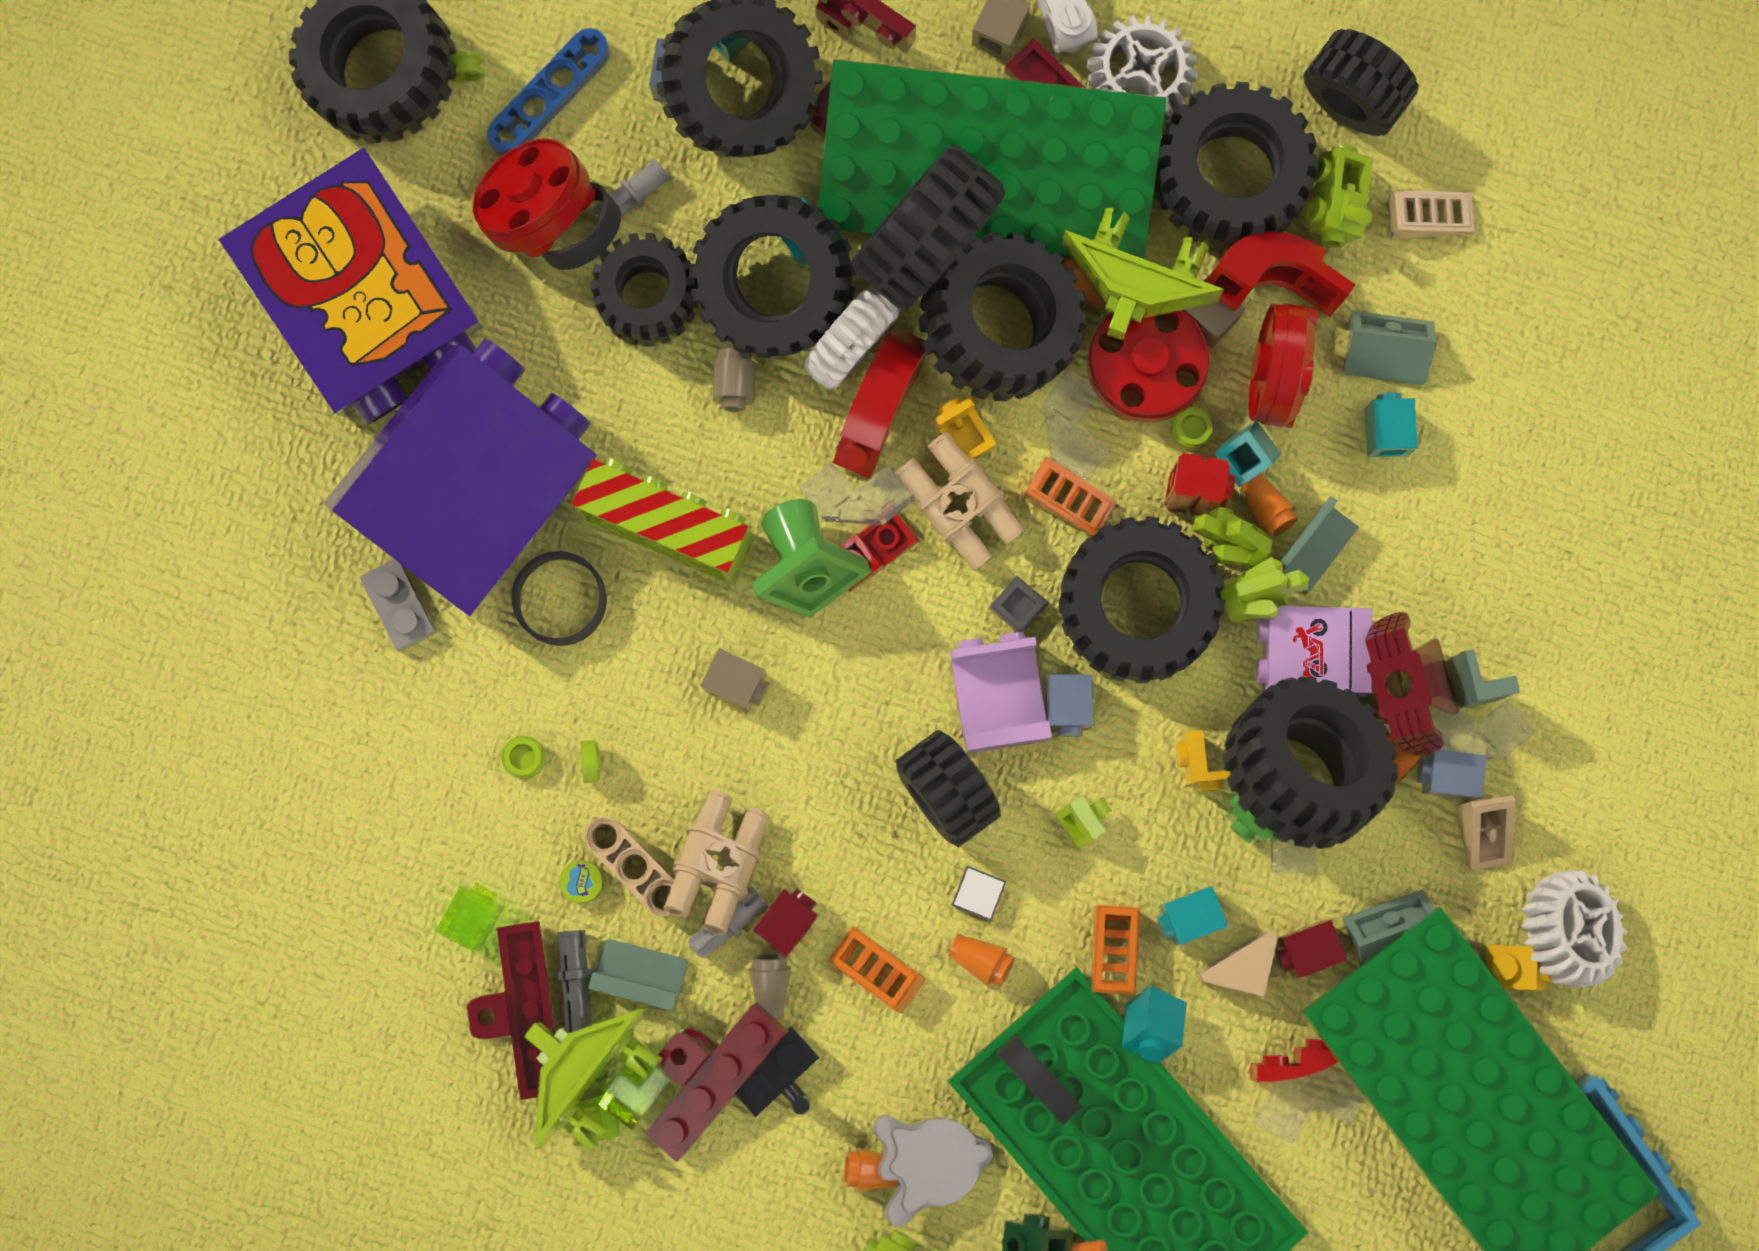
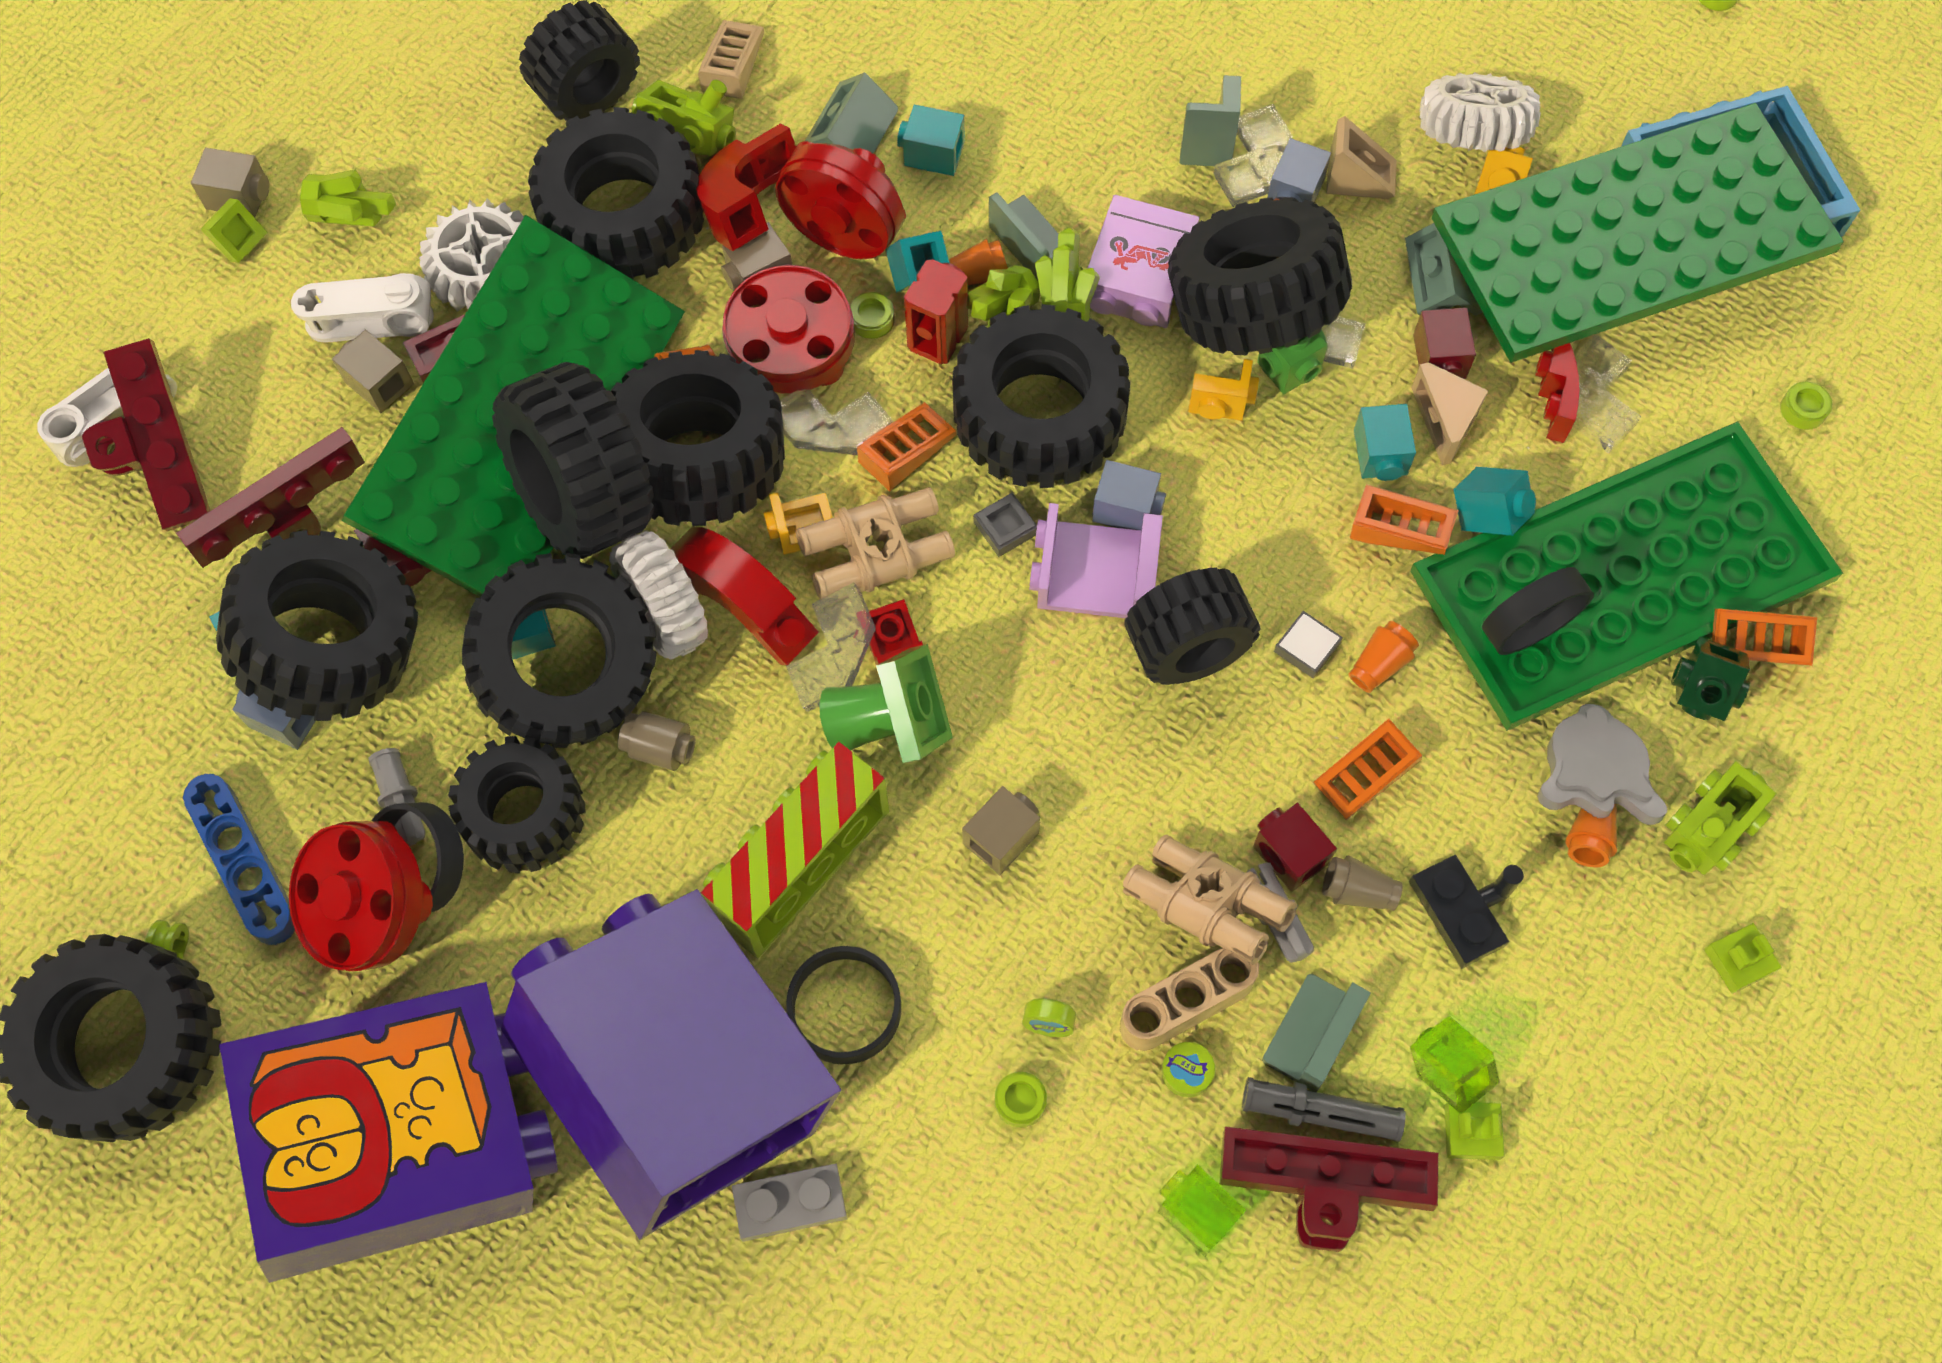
camera: 75 degrees left, 15 degrees down
lime connector [525,1008,662,1152] -> none
dark red plate [645,1002,789,1163] -> none
lime tile [1055,795,1112,849] -> none
lime connector [1062,208,1224,340] -> none
dark red piece [1365,612,1459,755] -> none

